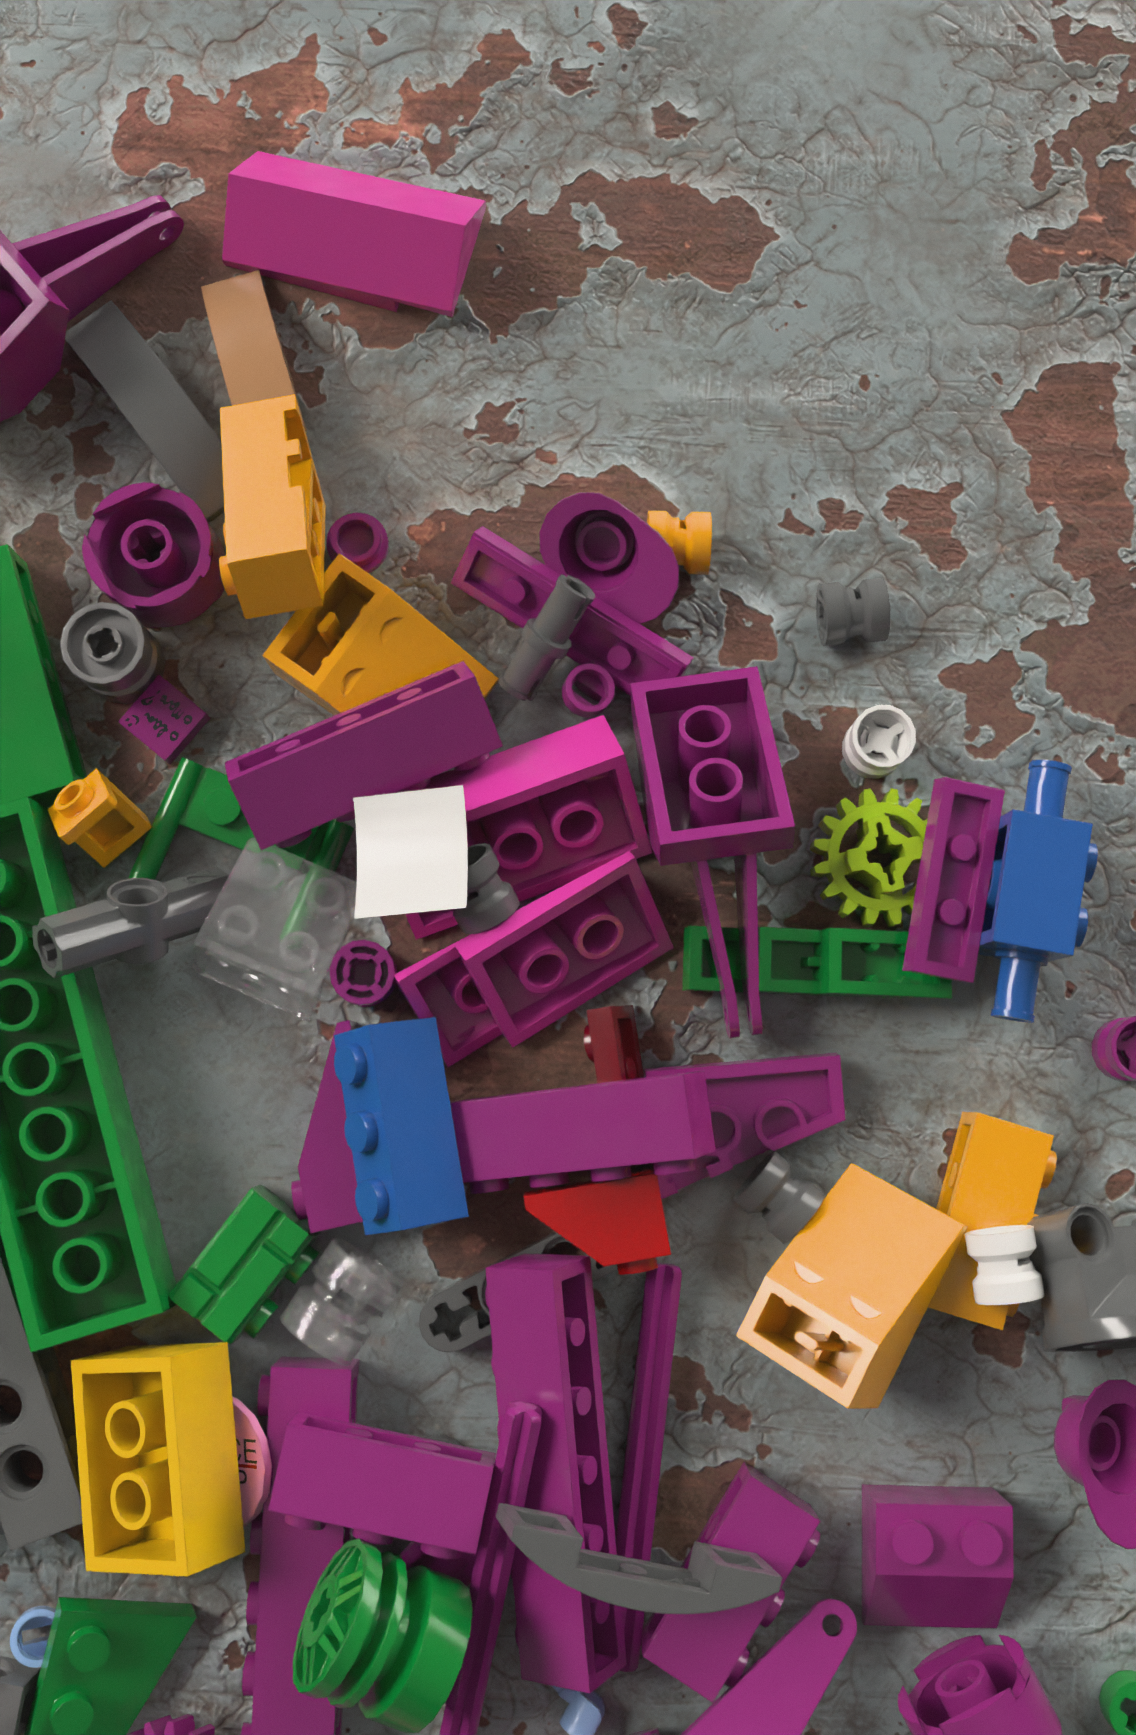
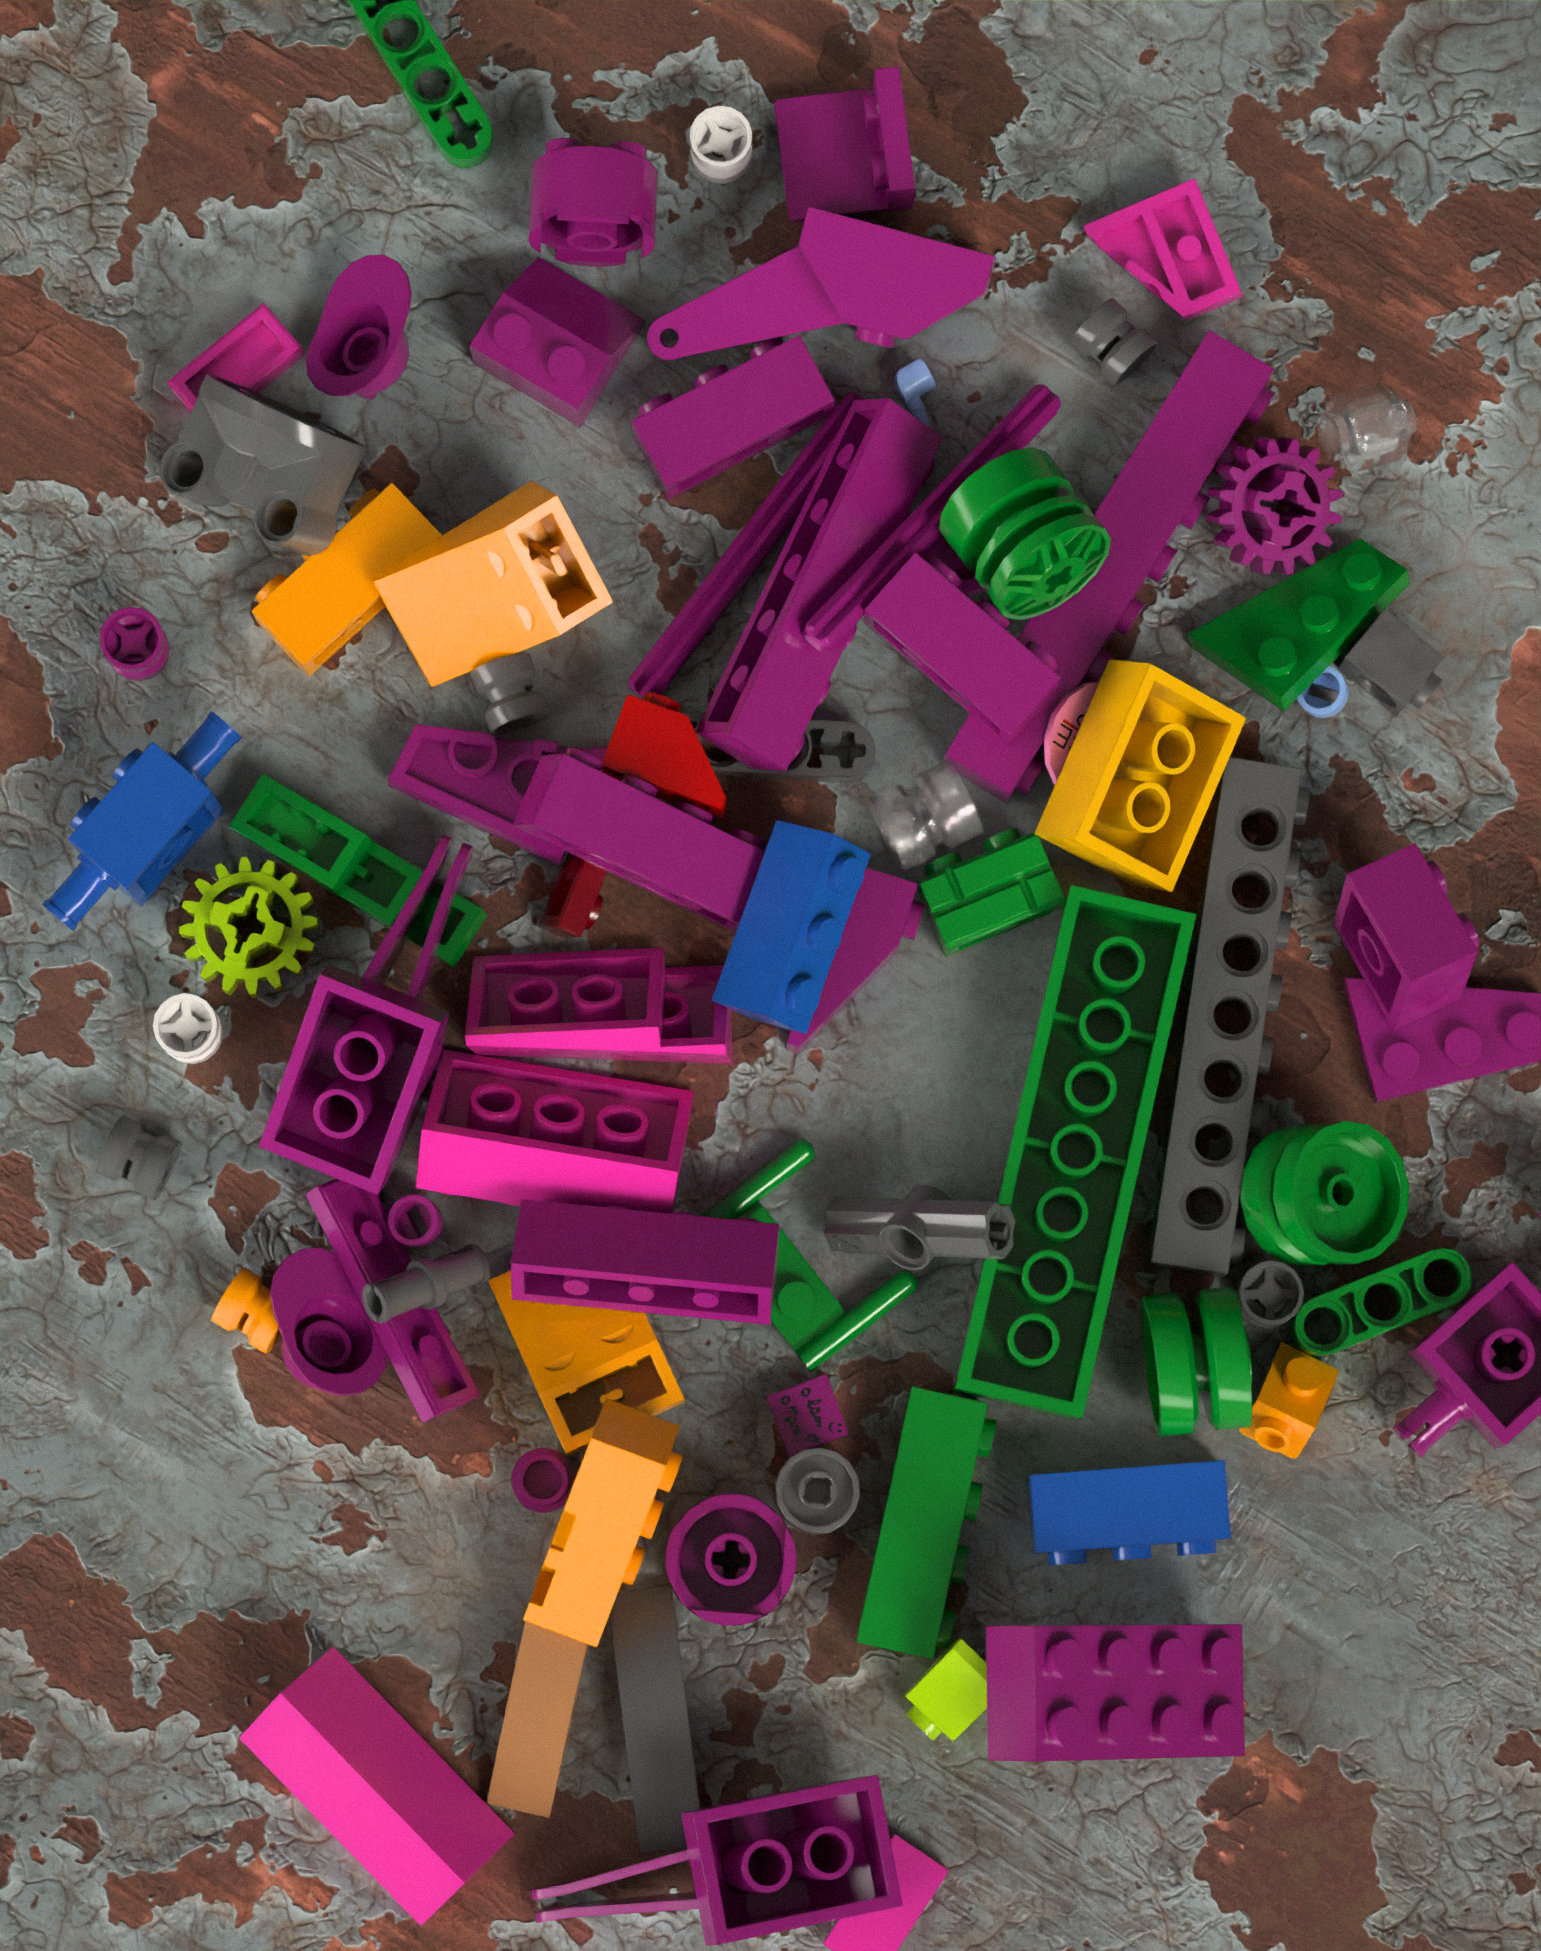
camera: 150 degrees left, 0 degrees up
light orange bracket [48,768,152,868] -> none
clear bracket [193,838,357,1022] -> none
magenta wheel [329,940,398,1007] -> none
white sticker [353,785,468,919] -> none
dark grey wheel [453,843,520,934] -> none
dark grey slope [496,1503,782,1614] -> none
magenta plate [902,777,1005,983] -> none
white wheel [964,1225,1045,1305] -> none

